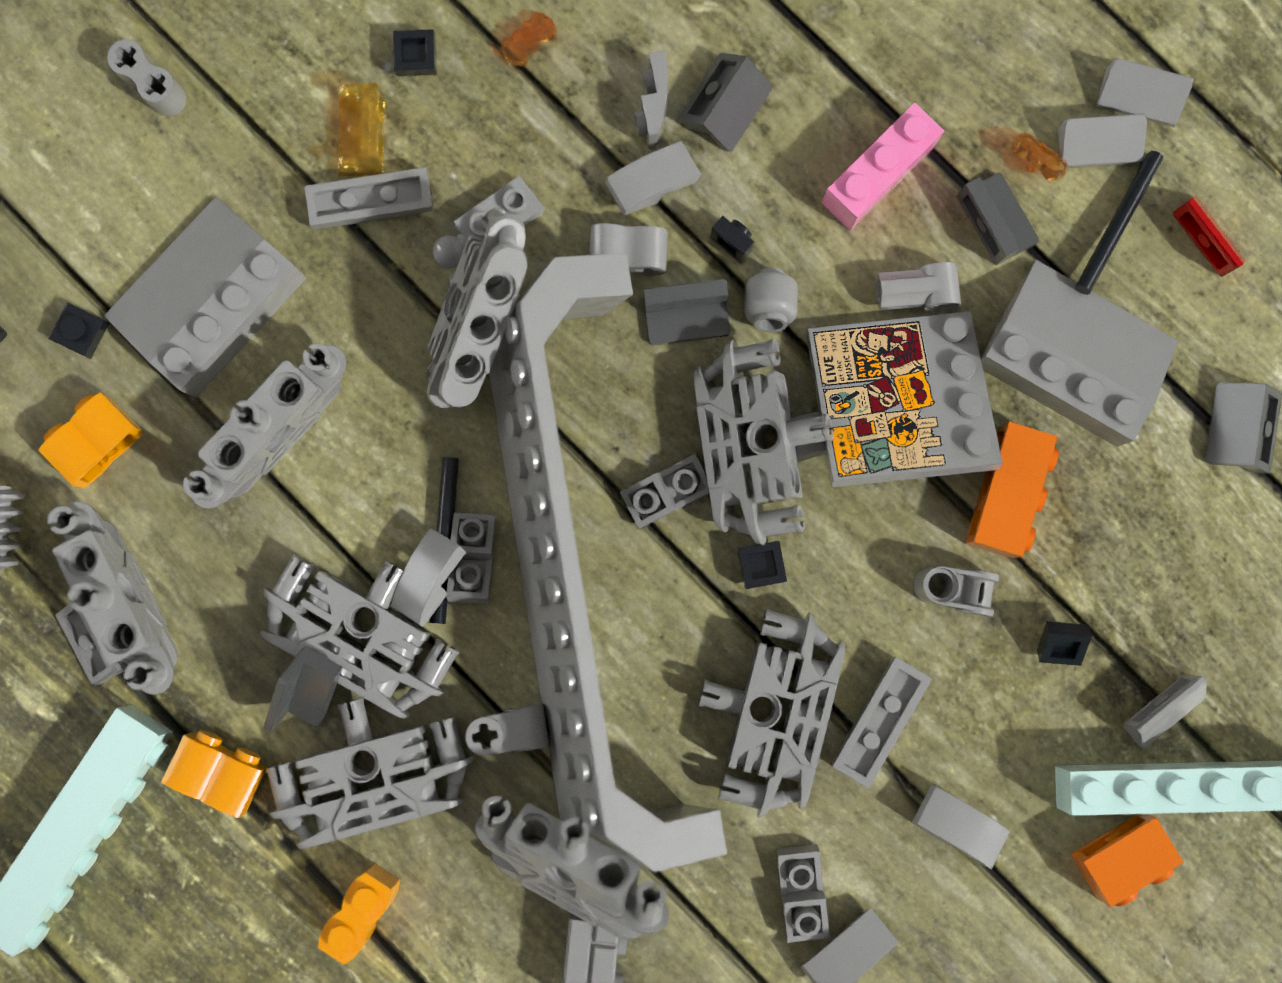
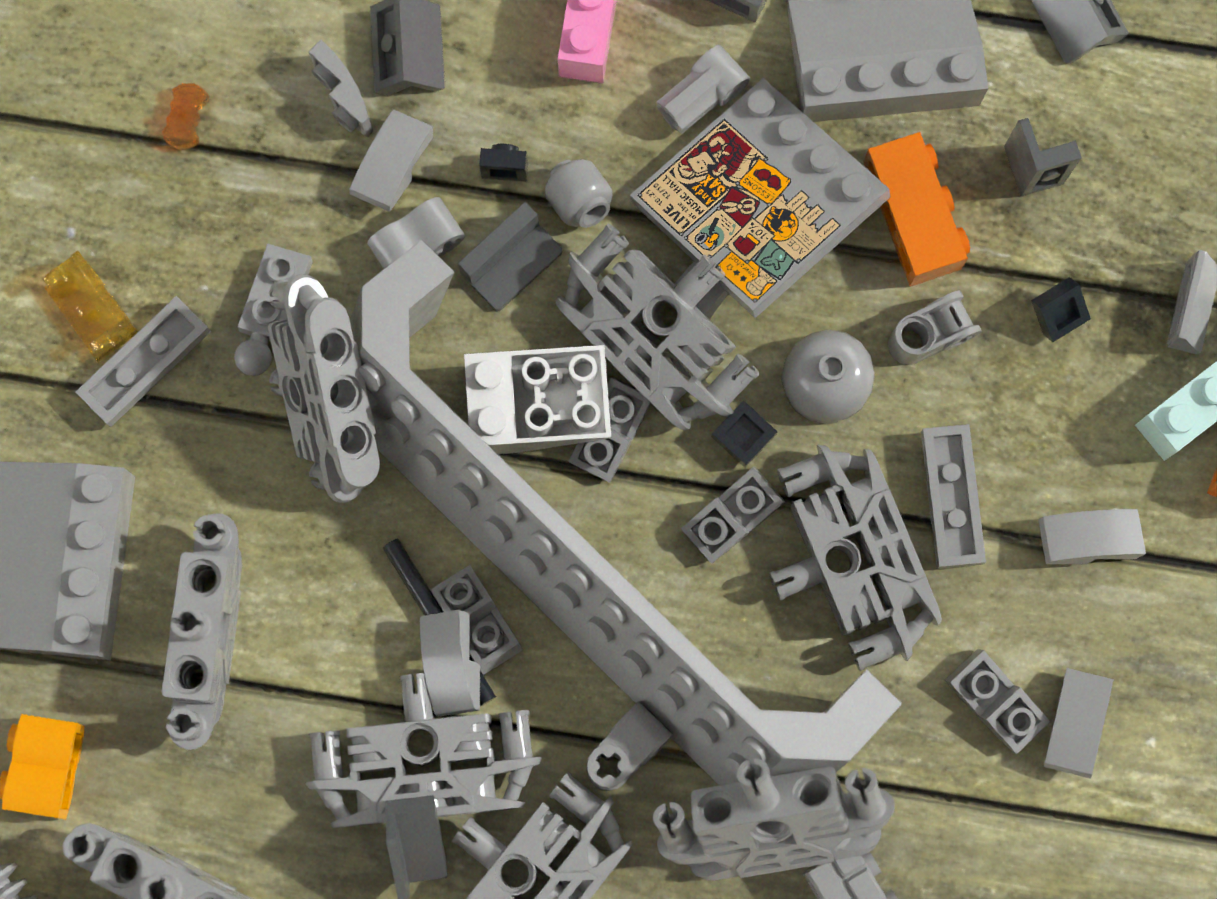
camera: 35 degrees left, 5 degrees down
black plate [393,29,437,77] -> none
none -> white slope [464,345,611,454]
none -> light grey slope [681,467,785,564]
none -> light grey cylinder [781,329,875,424]
none -> dark grey panel [1004,118,1082,197]

